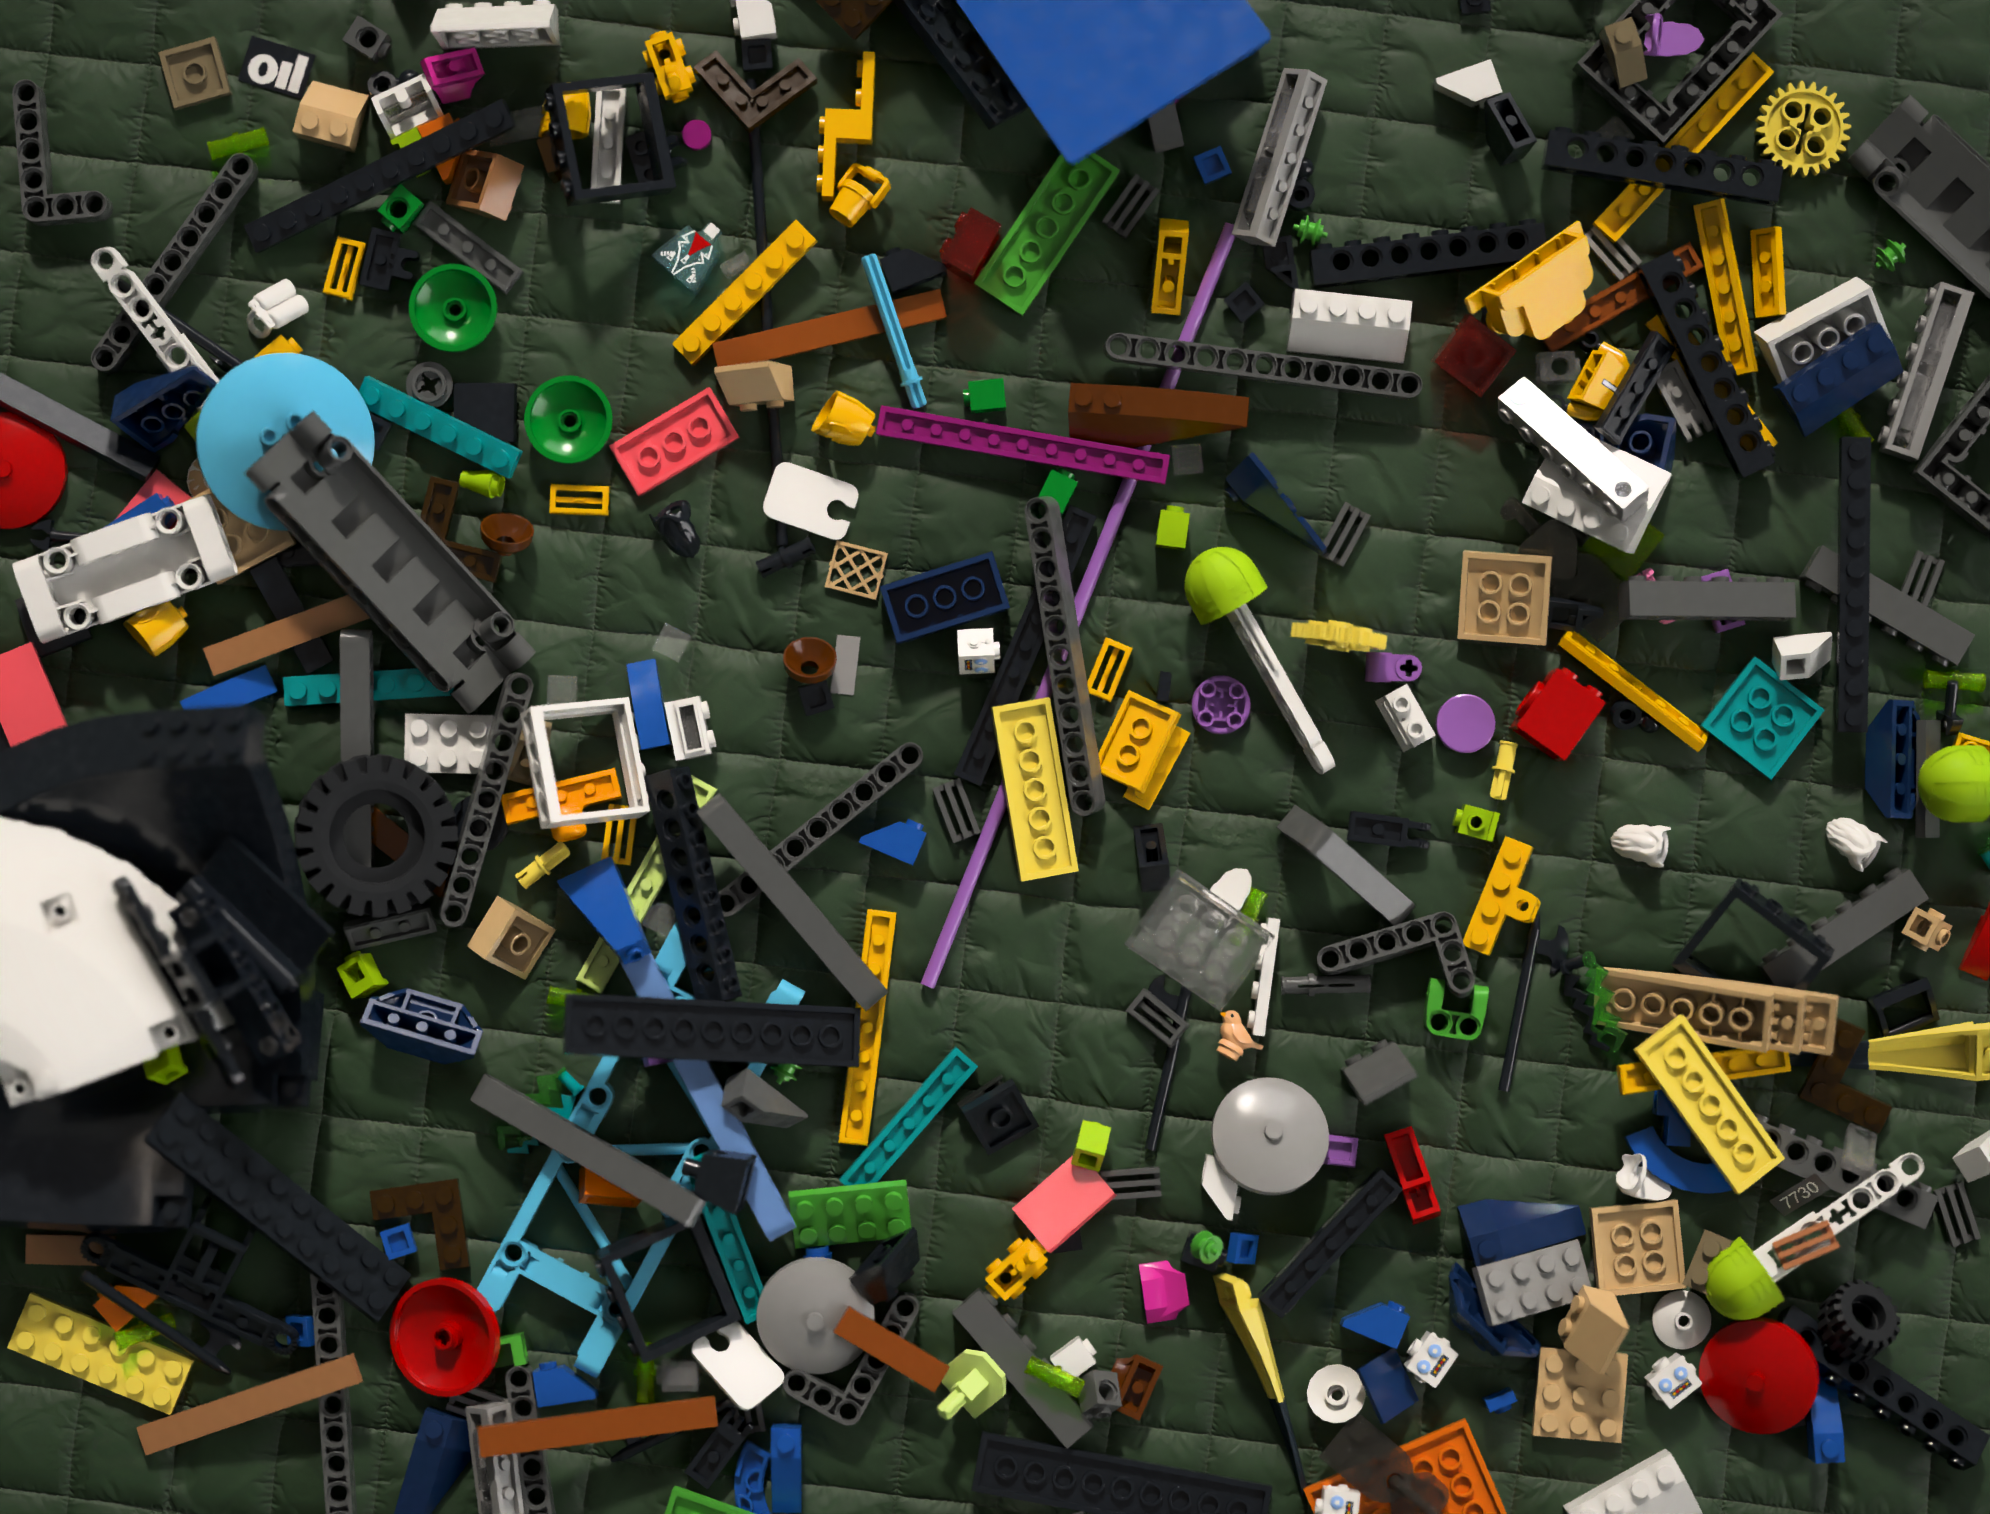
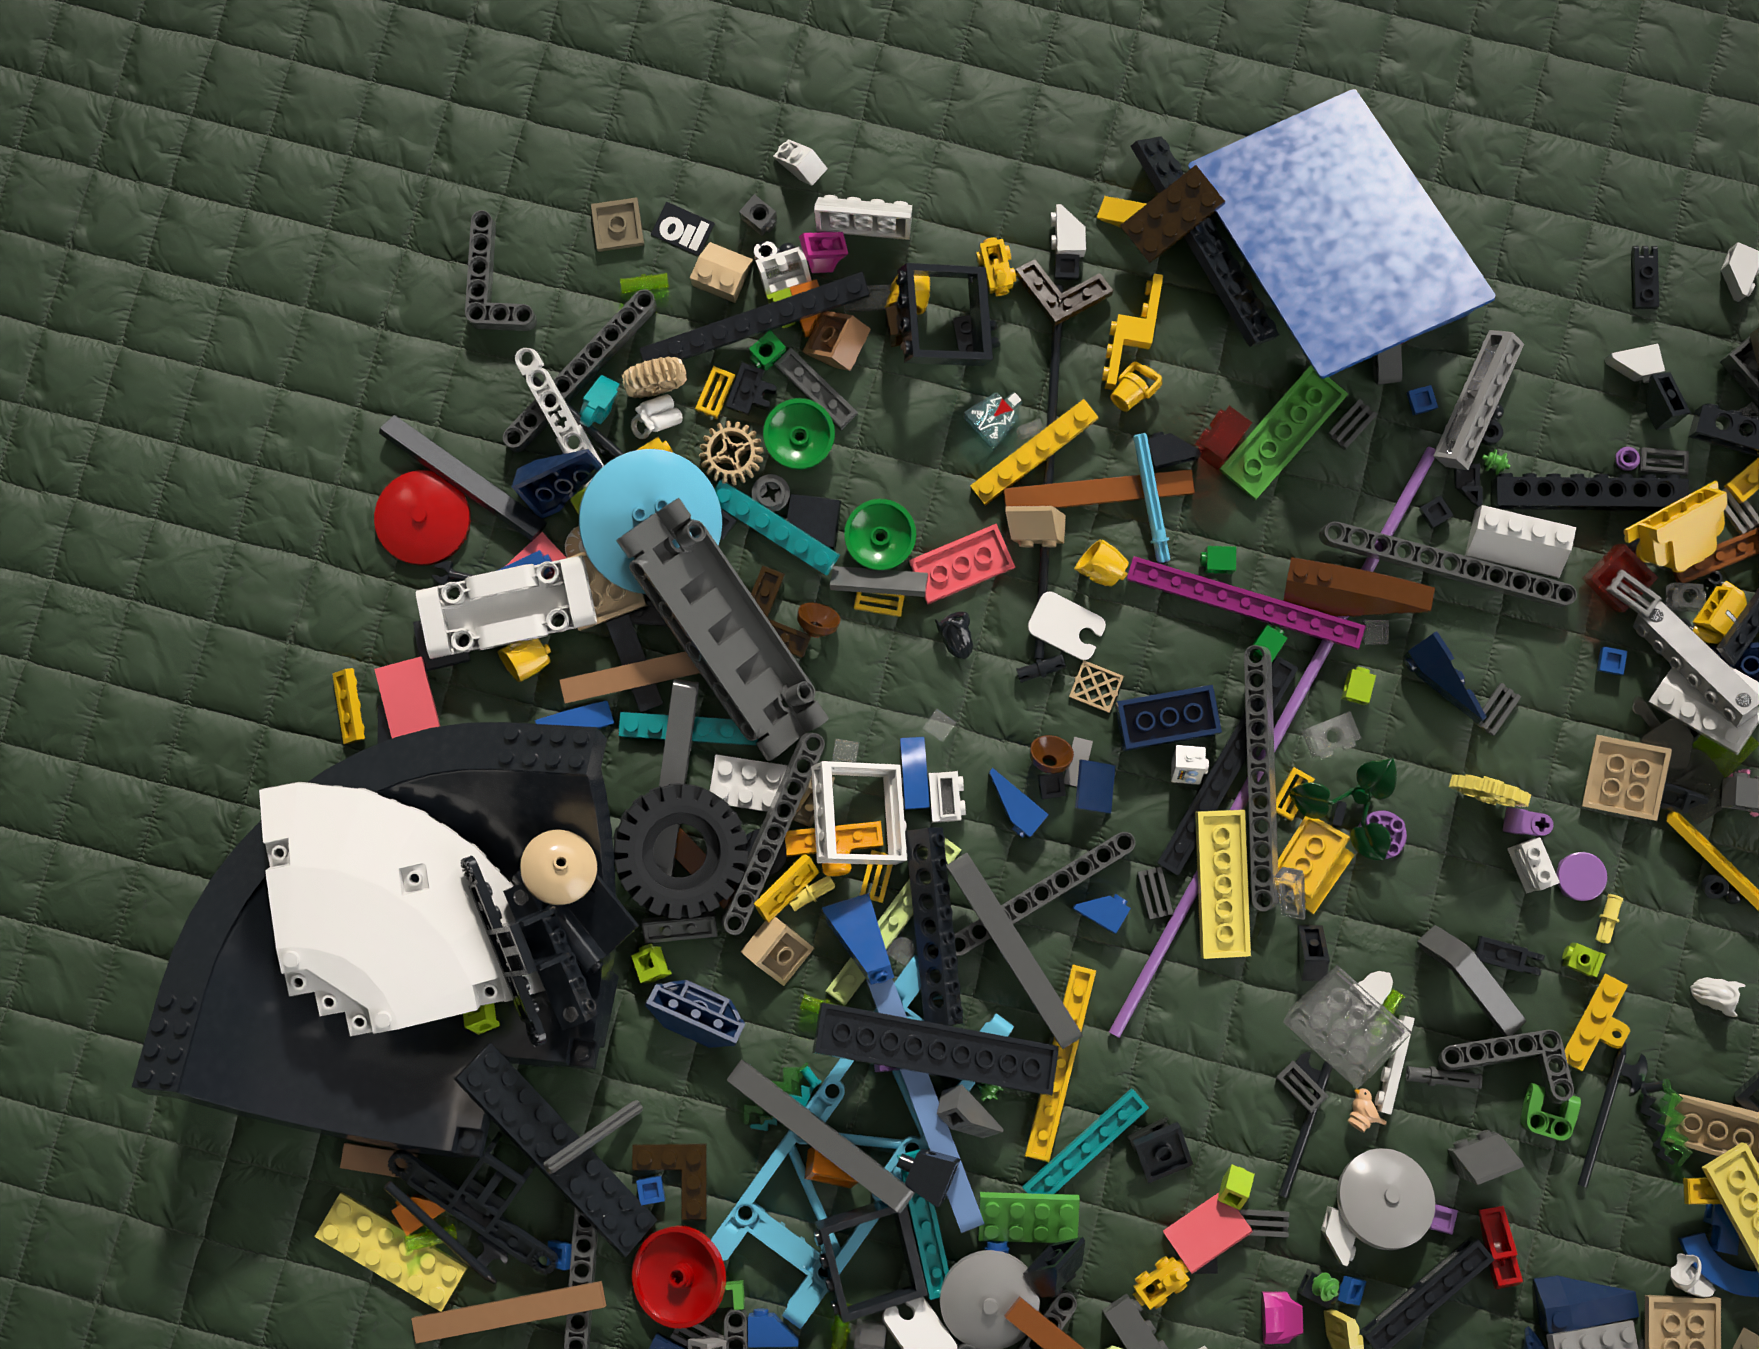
camera: 10 degrees right, 5 degrees down
lime cone [459,470,505,499] -> none
white plate [591,88,627,204] -> none
magenta tile [682,120,712,151] -> none
yellow slope [1151,218,1189,315] -> none
piece [1185,547,1335,775] -> none
red brick [1509,667,1606,762] -> none
none -> tan dish [520,830,597,905]
none -> dark grey axle [543,1100,643,1174]
none -> teal piece [579,375,619,427]
none -> tan gear [622,357,687,398]
none -> tan gear [699,421,764,485]
none -> yellow plate [754,854,819,923]
none -> dark grey tile [830,566,928,597]
none -> blue slope [989,768,1049,838]
none -> dark blue piece [1075,759,1115,813]
none -> clear slope [1274,867,1306,920]
none -> dark green plant [1289,758,1397,860]
none -> clear brick [1301,712,1361,759]
none -> blue plate [1597,647,1627,676]
none -> light grey tile [1606,570,1661,618]
none -> medium lavender plate [1615,447,1640,471]
none -> dark grey tile [1638,447,1689,476]

